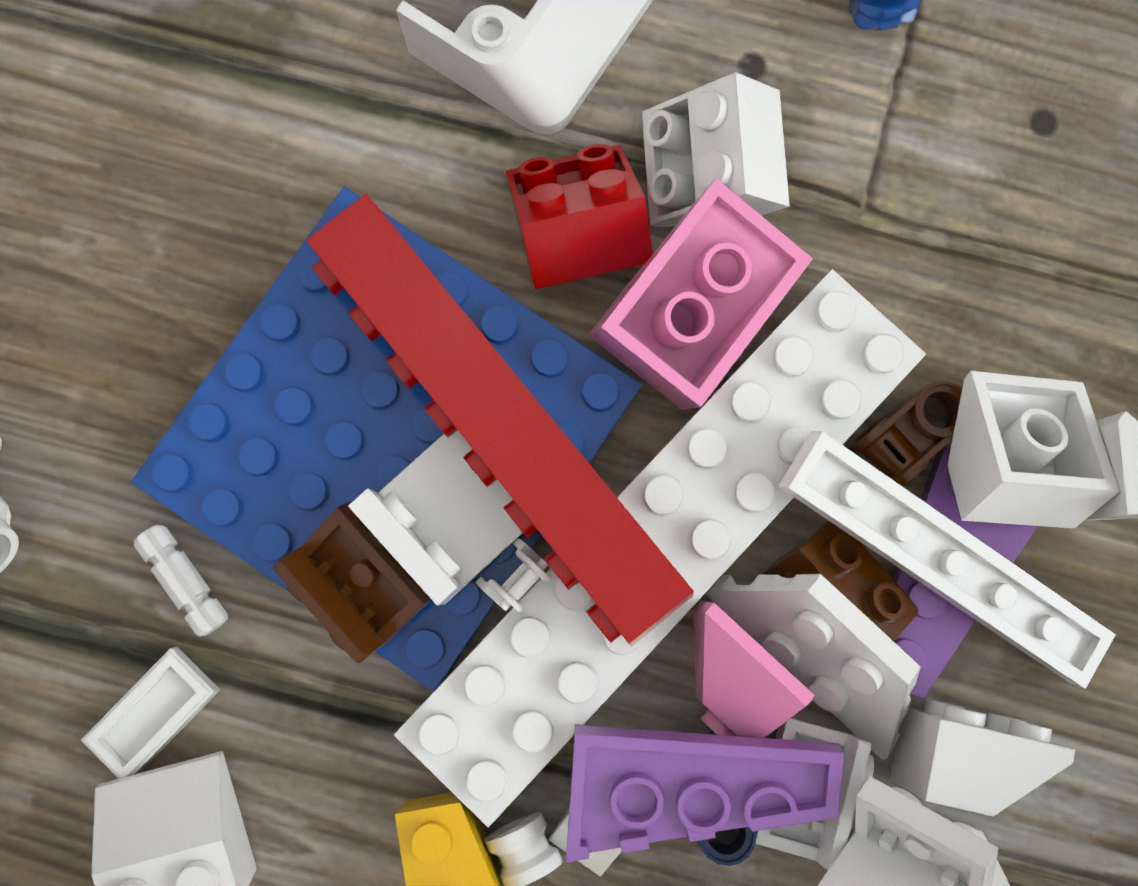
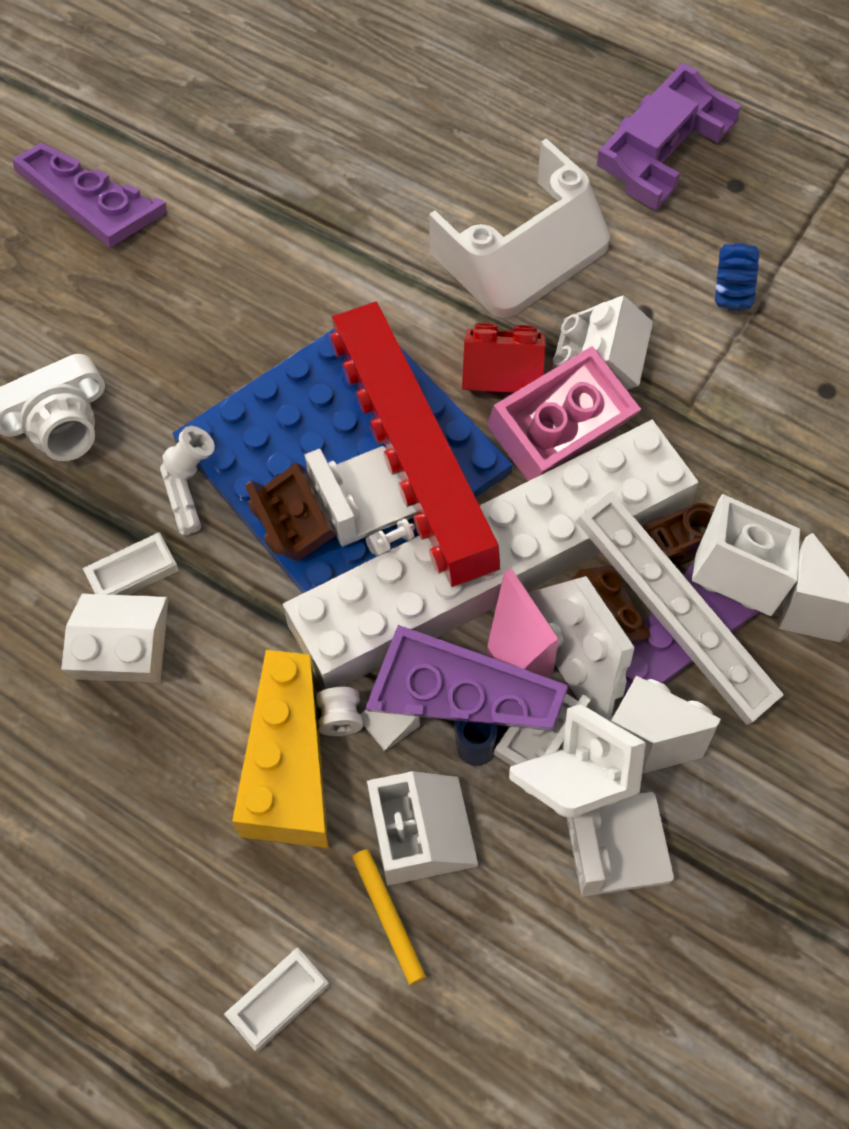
camera: 20 degrees right, 20 degrees down
none -> white bush [162,426,215,480]

